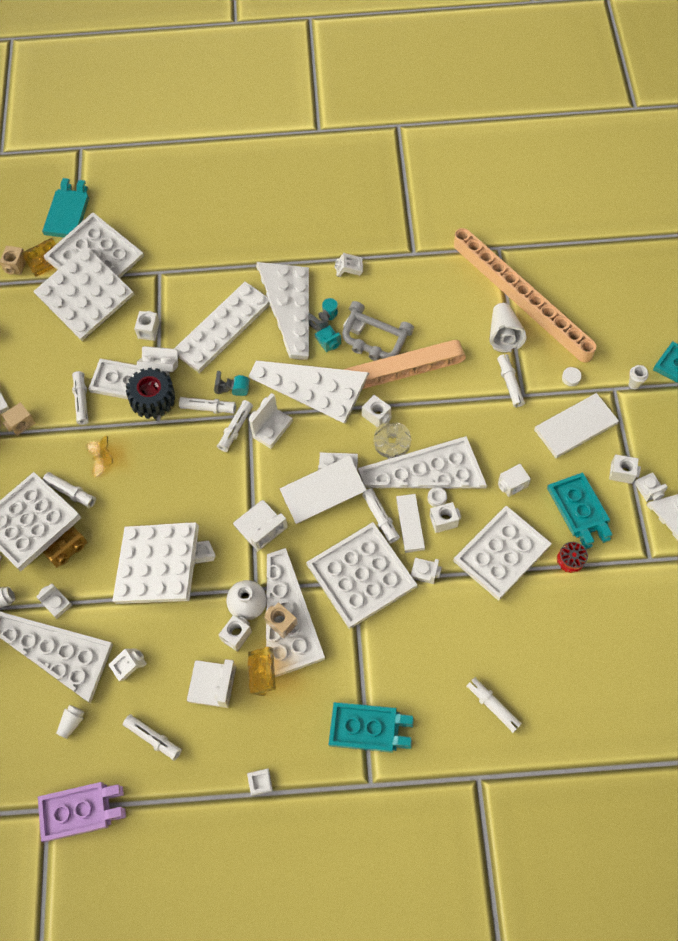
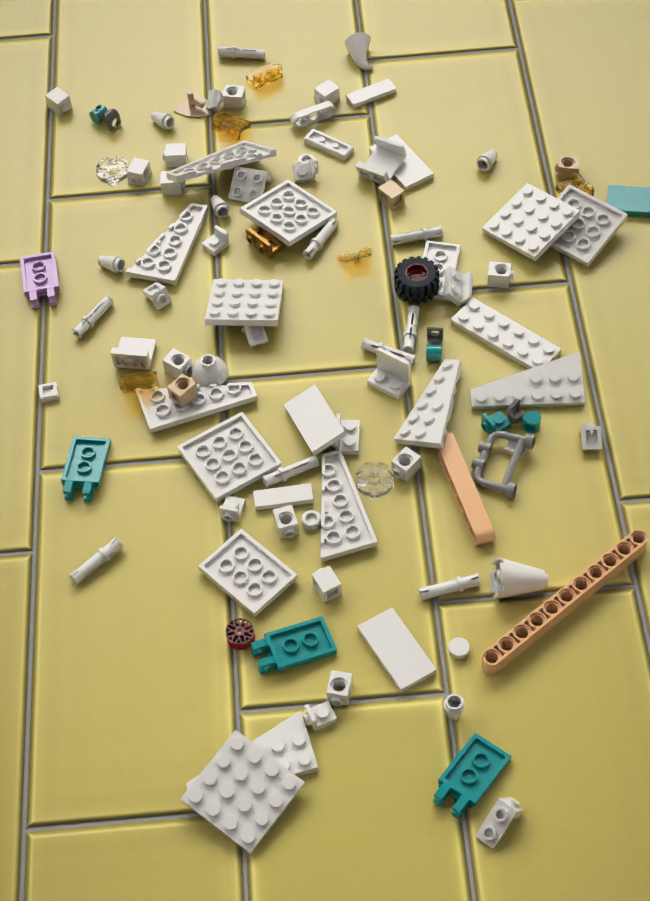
camera: 90 degrees right, 10 degrees down
white bracket [233,500,288,552] -> none

